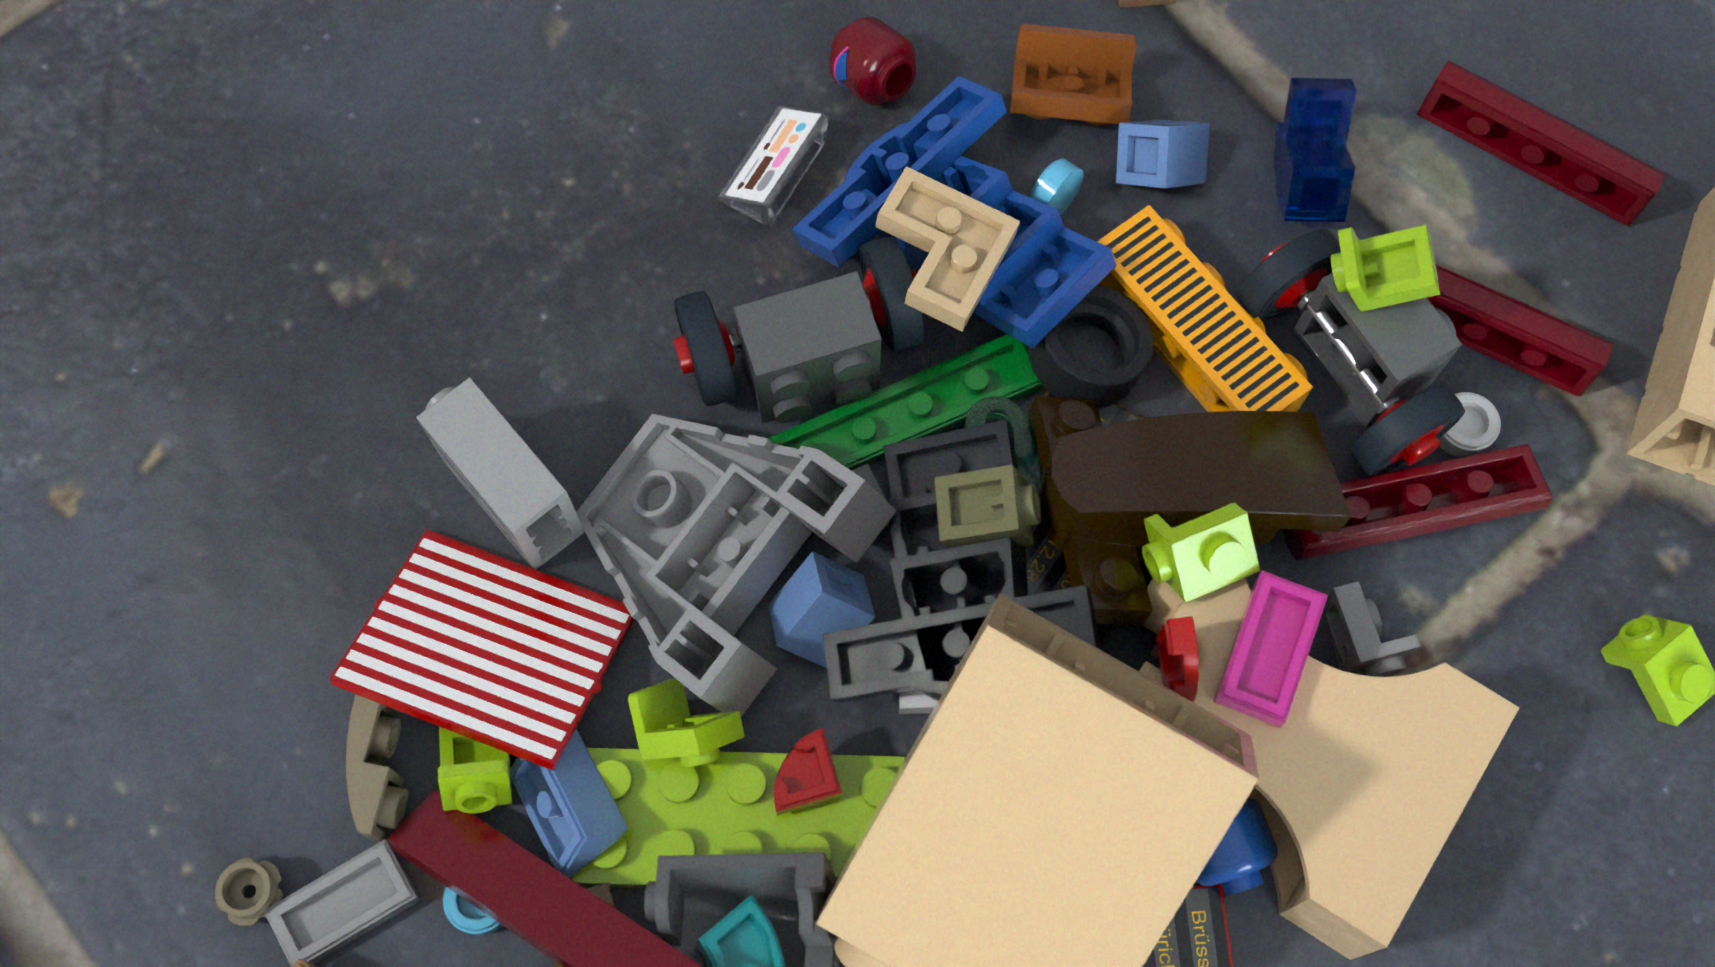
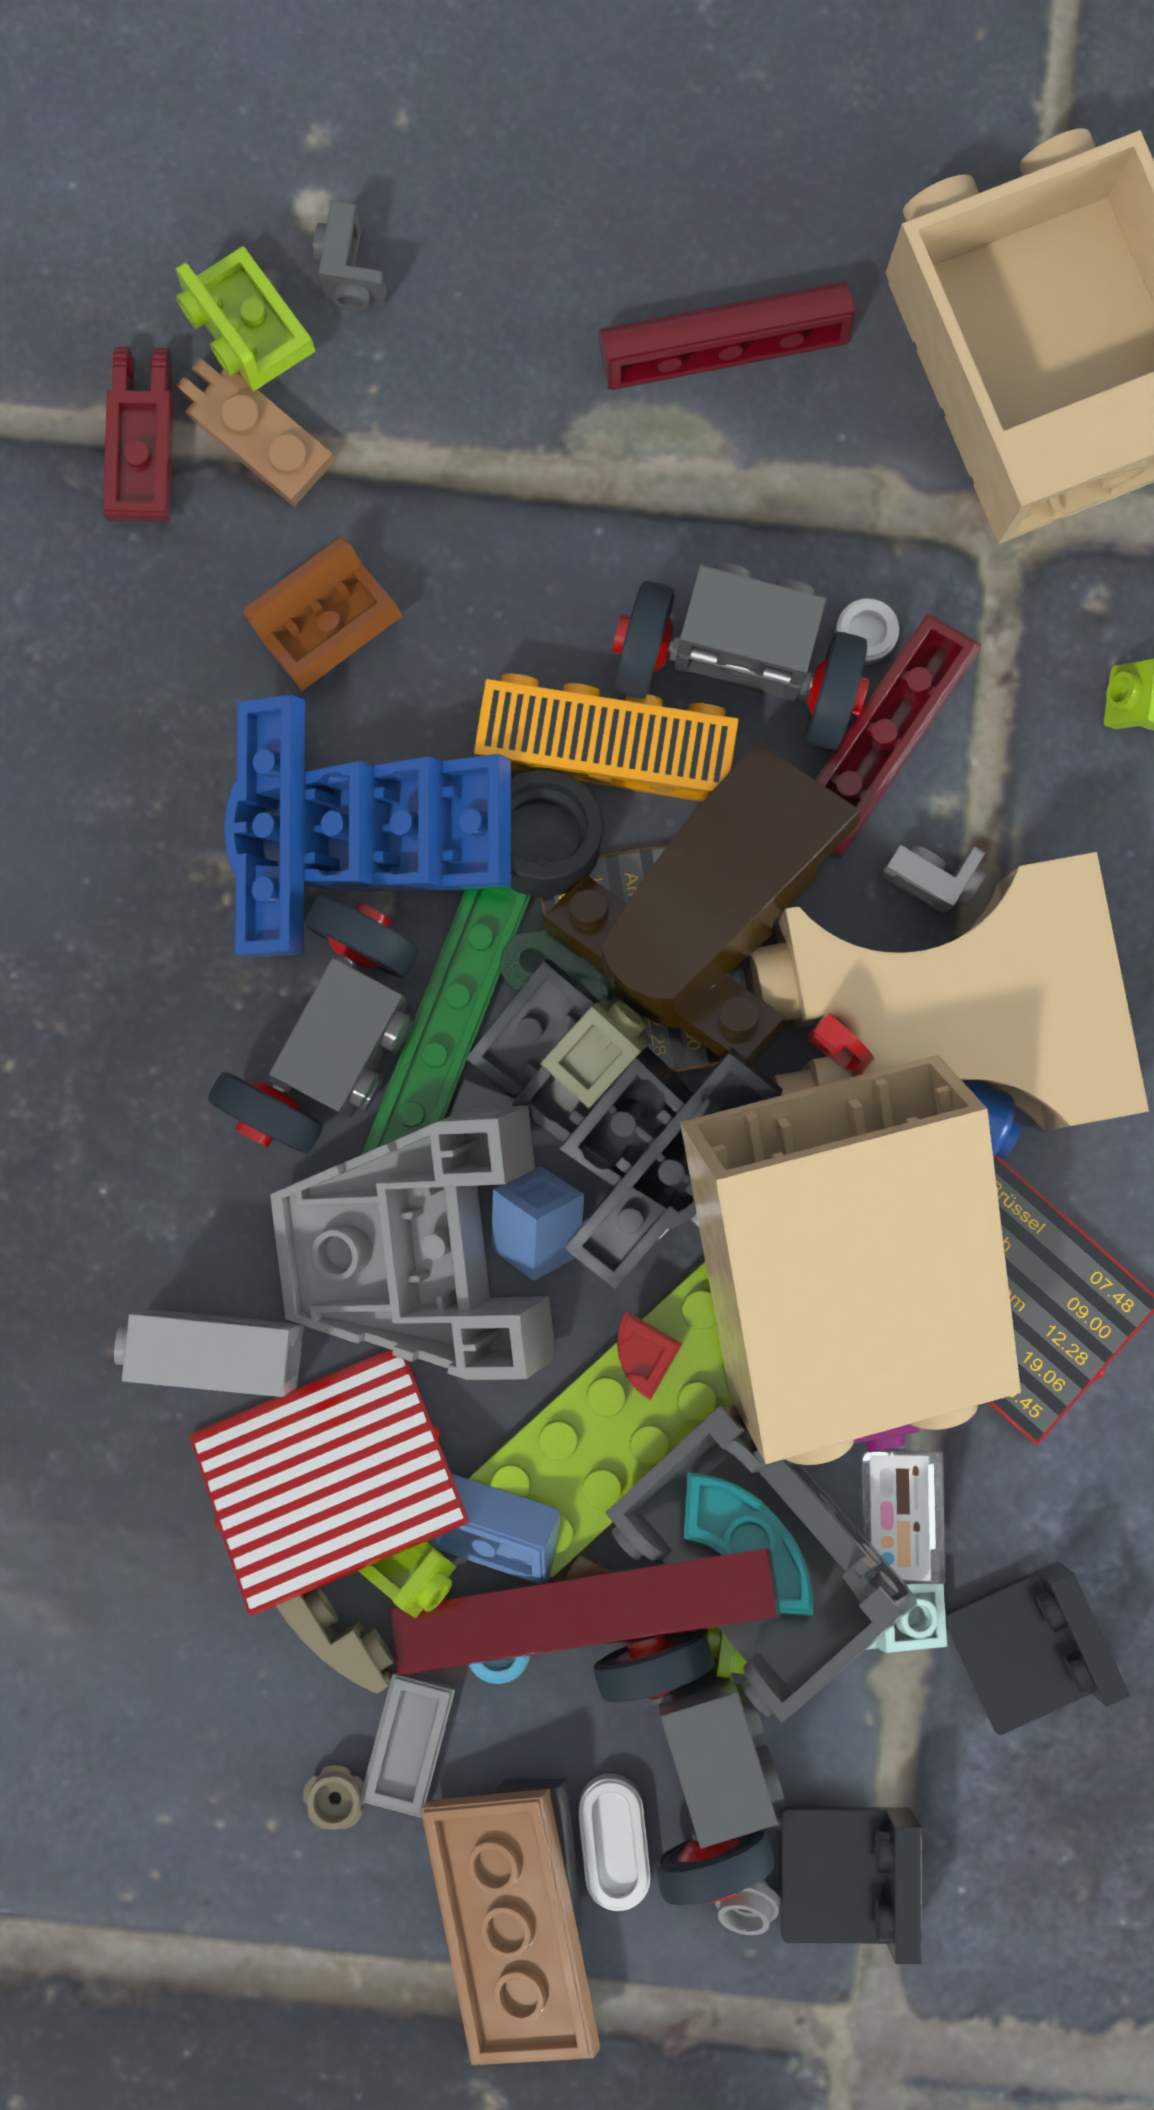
camera: 45 degrees left, 15 degrees up
lime bracket [628,679,745,767] -> none
slope [718,106,830,227] -> none
dark red head [829,16,916,106] -> none
tan plate [875,166,1020,332] -> none
medium azure tile [1030,158,1084,215] -> none
medium blue panel [1116,120,1210,188] -> none
lime bracket [1142,502,1260,603] -> none
dark pink tile [1213,570,1328,728] -> none
clear blue brick [1274,78,1357,222] -> none
lime bracket [1331,224,1440,312] -> none
dark red brick [1426,263,1613,397] -> none

